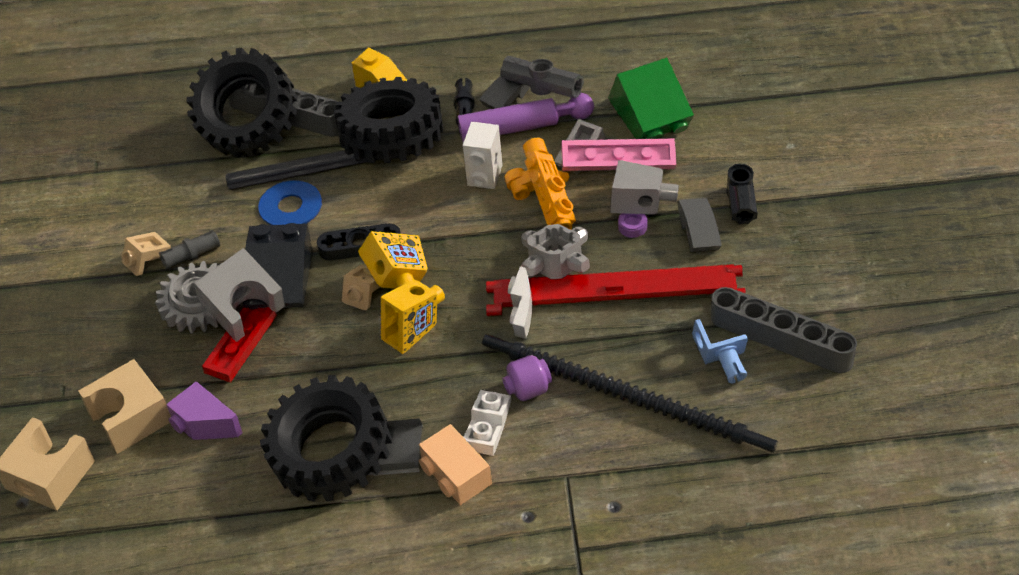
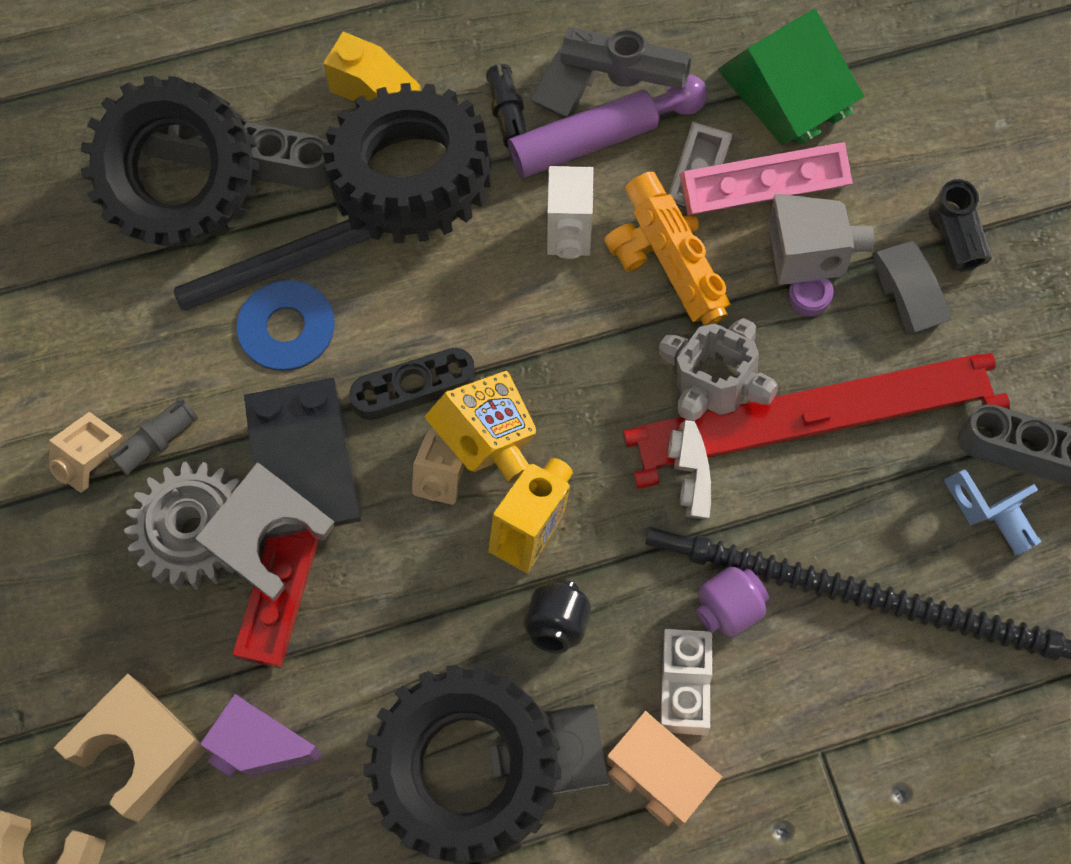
camera: 15 degrees left, 20 degrees up
none -> black head [524,579,591,653]

